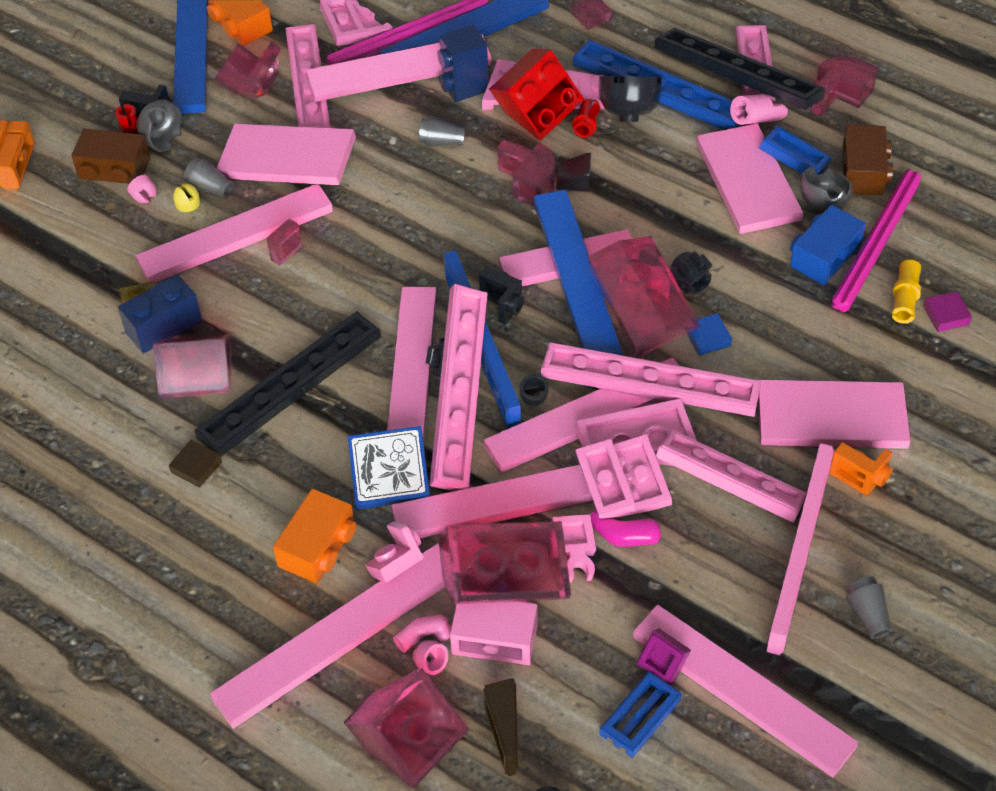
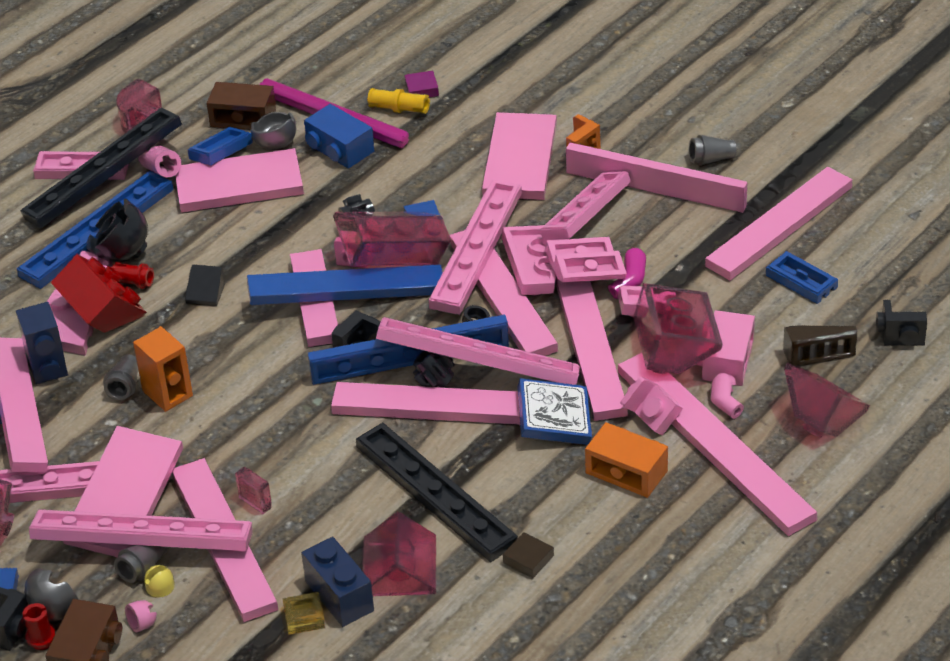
camera: 85 degrees left, 10 degrees down
bright pink hinge [413,640,448,675] -> none
clear pink brick [498,139,555,207] -> none
magenta tile [636,628,691,685] -> none
none -> bright pink tile [29,510,252,551]
none -> orange brick [133,326,193,412]

